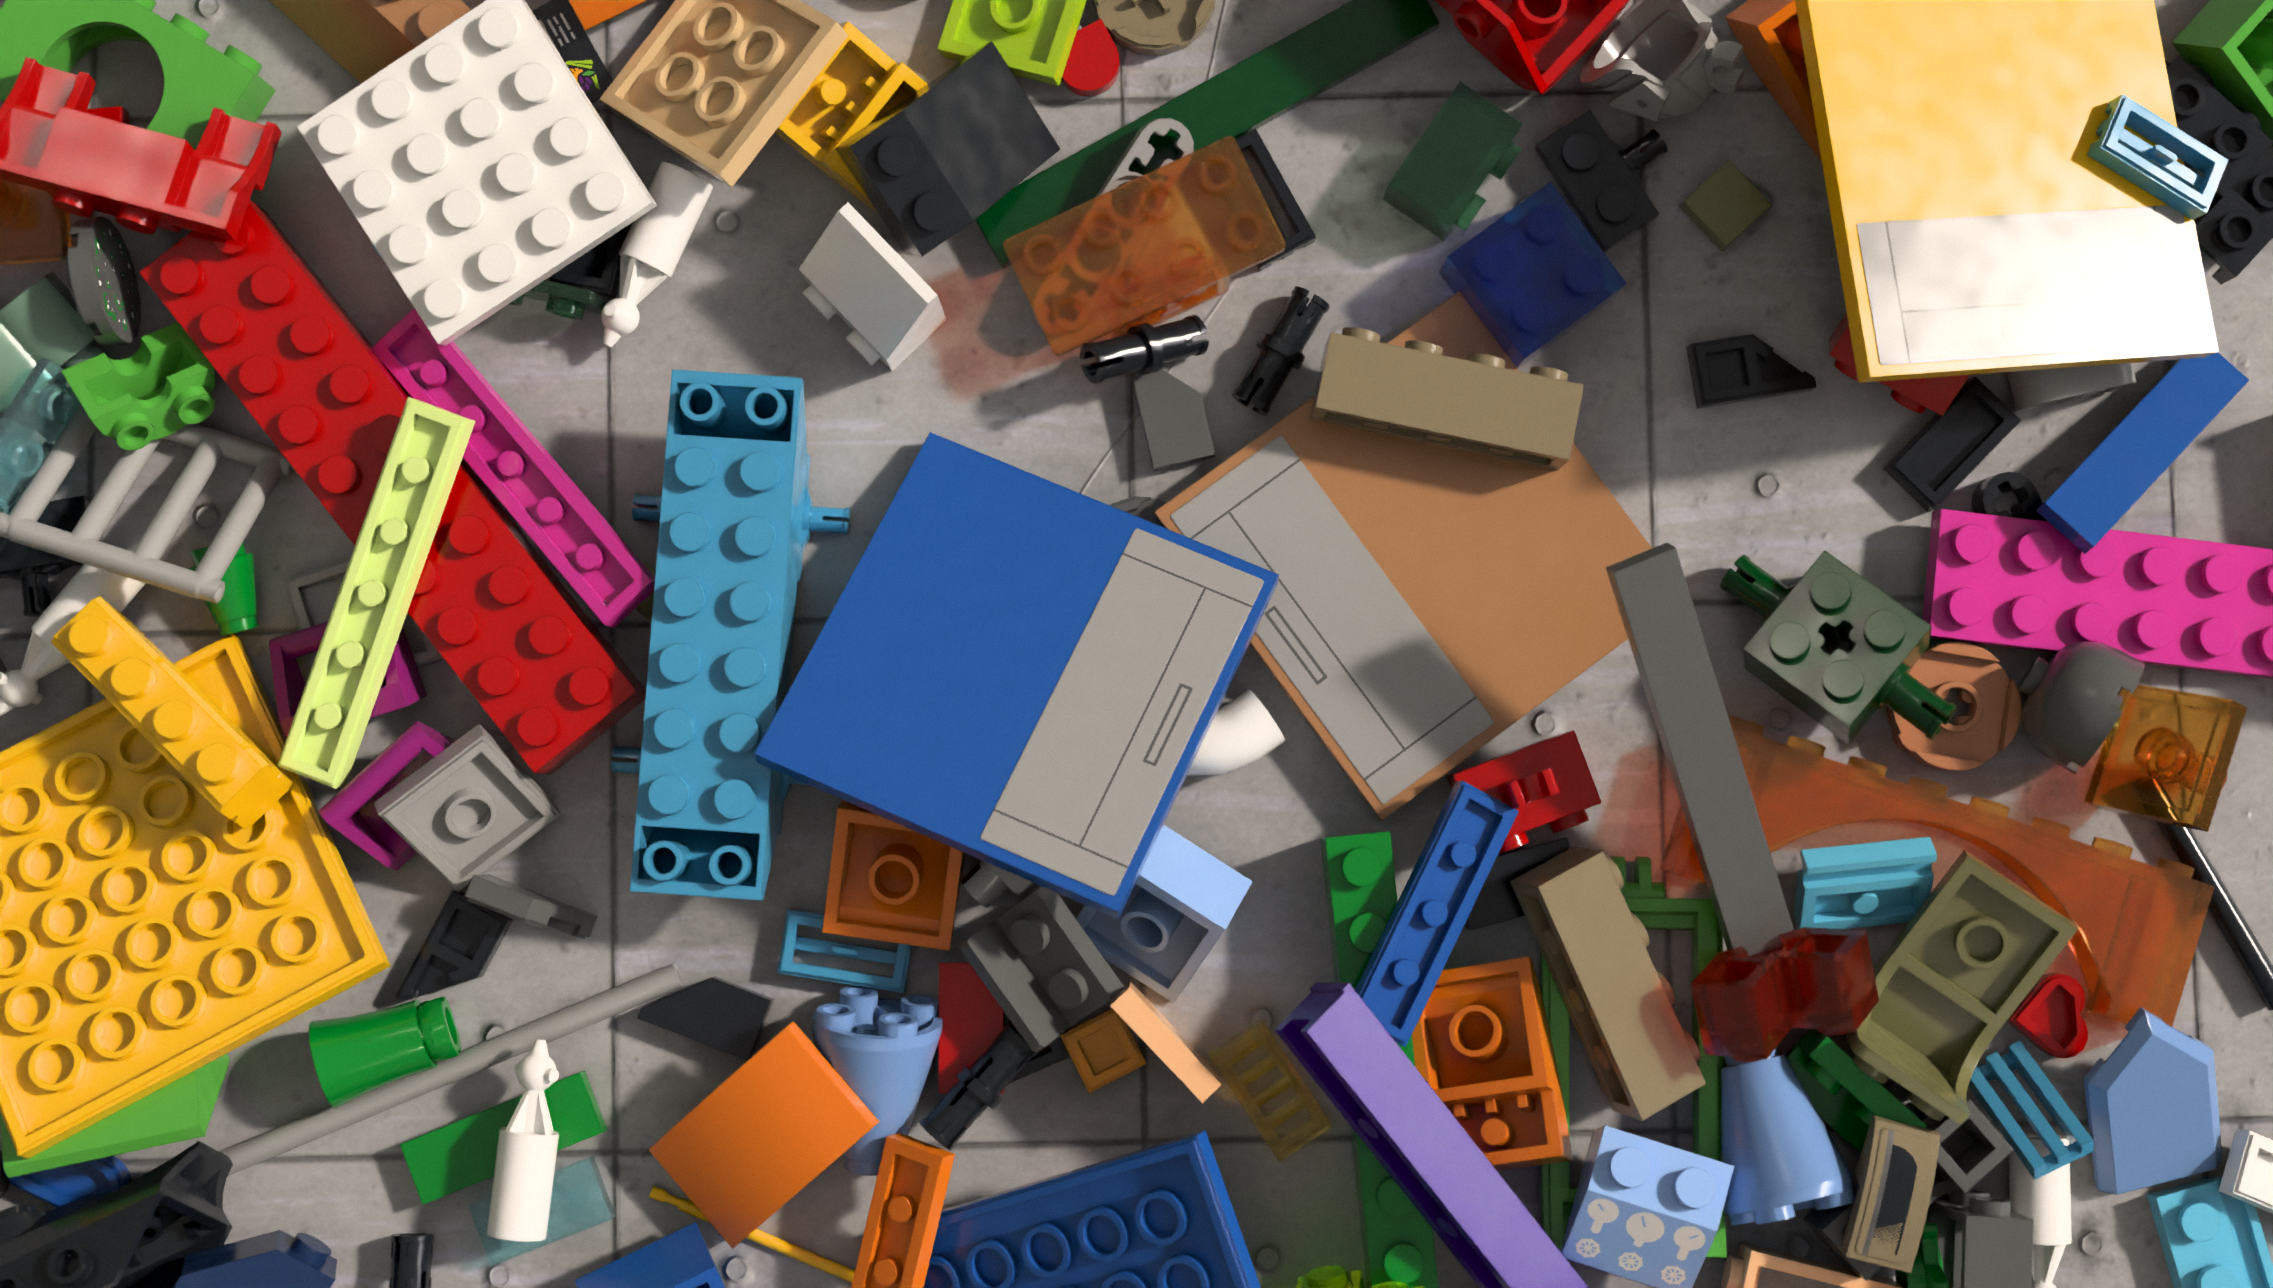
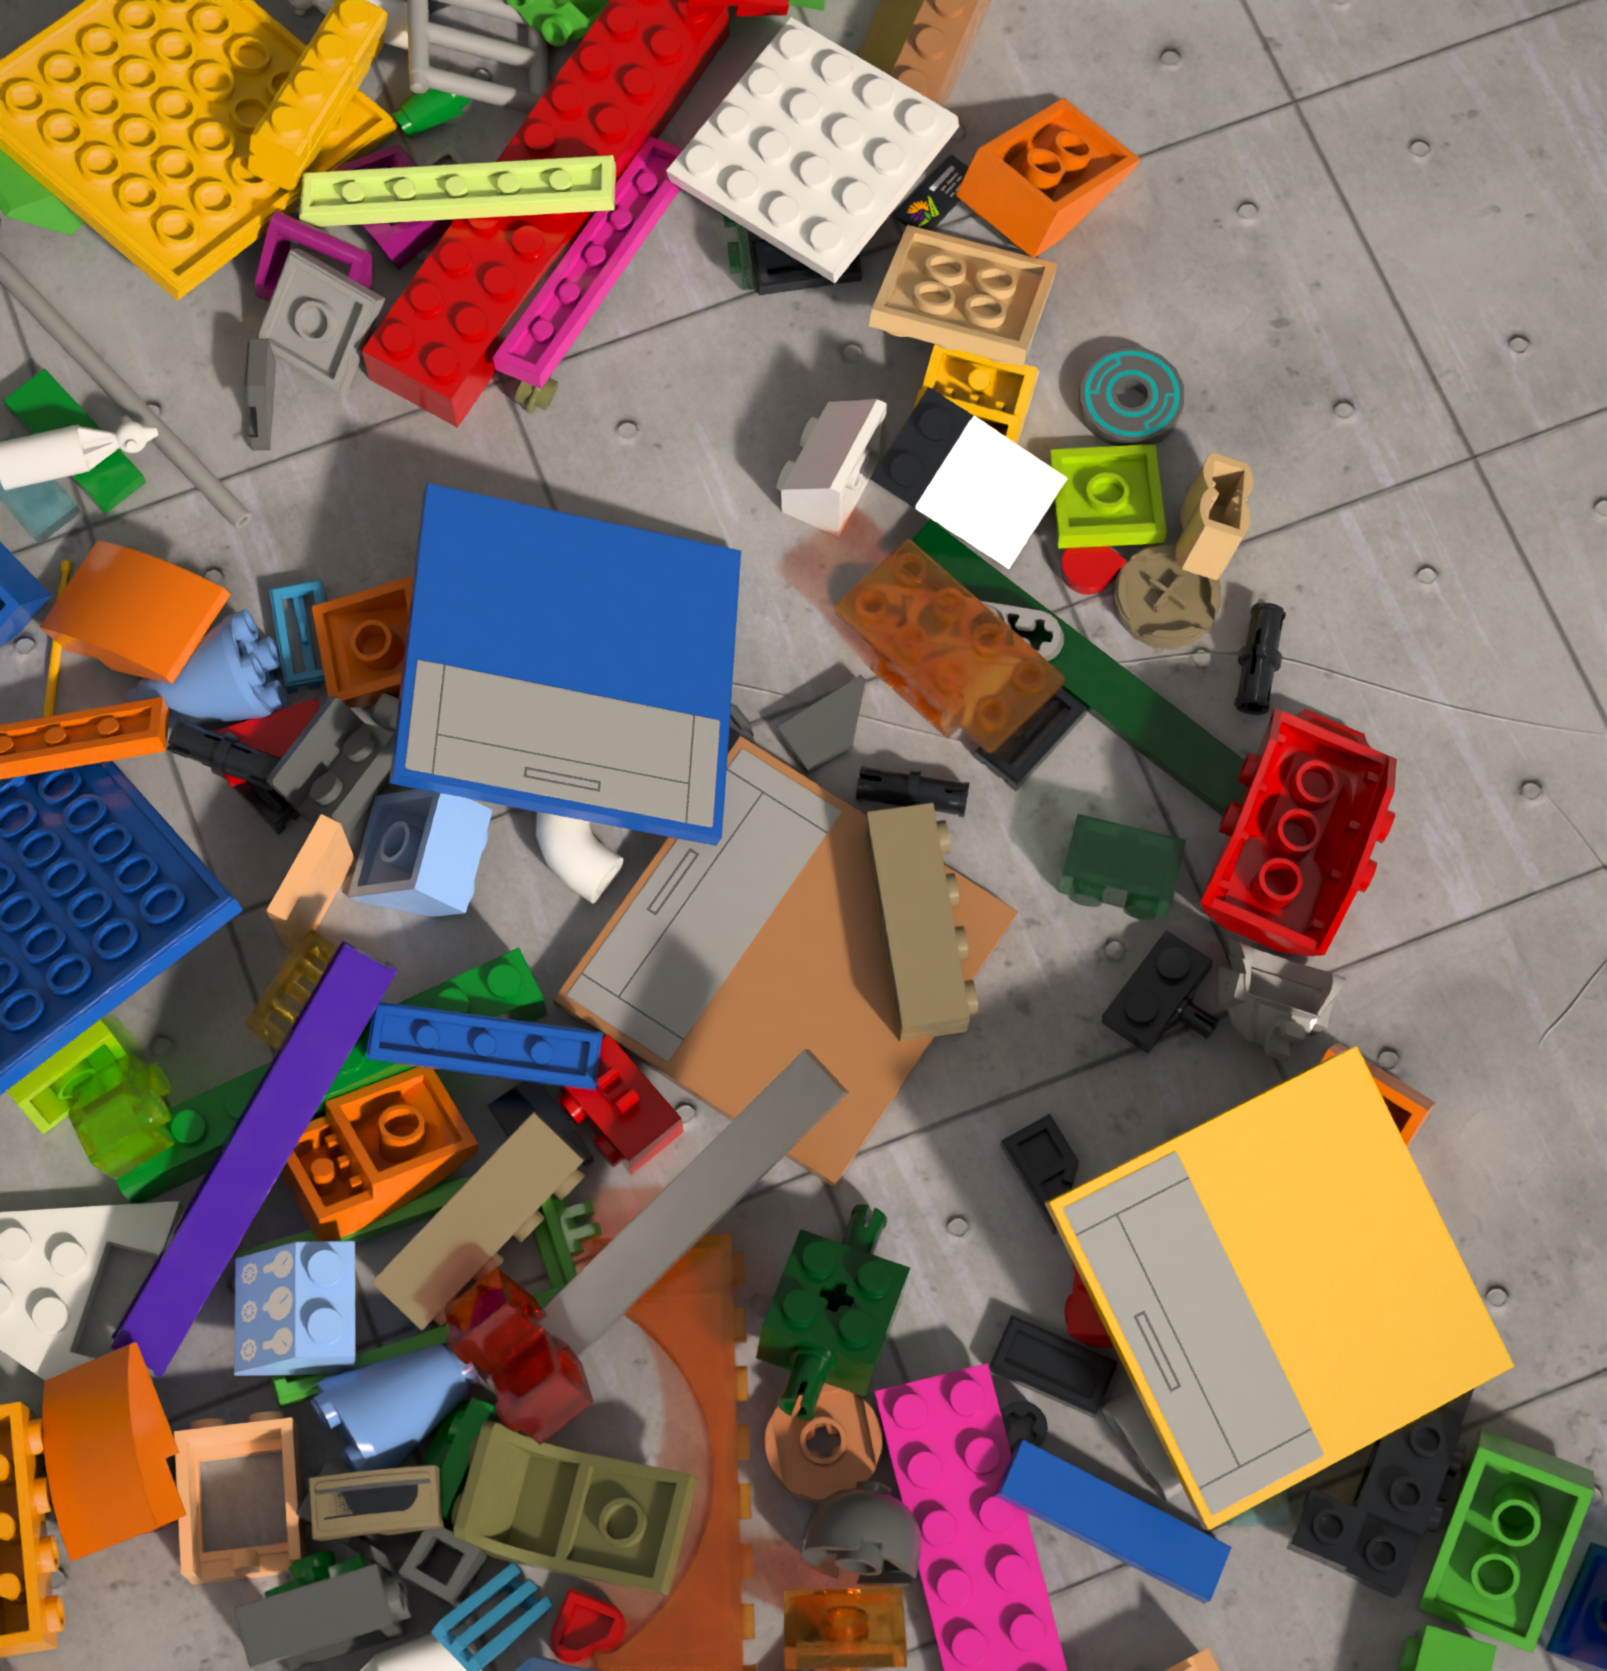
camera: 70 degrees right, 15 degrees down
green plant [309,997,461,1109] -> none
black tile [395,890,513,1001] -> none
white wheel [601,162,713,347] -> none
dark azure piece [611,369,851,900] -> none
black tile [637,976,774,1061] -> none
light orange tile [1060,1008,1146,1093] -> none
black pin [1080,315,1209,384] -> none
clear blue piece [1439,182,1627,369] -> none
olive tile [1679,159,1772,251] -> none
medium azure plate [1793,837,1937,934] -> none
dark azure tile [2087,94,2228,220] -> none

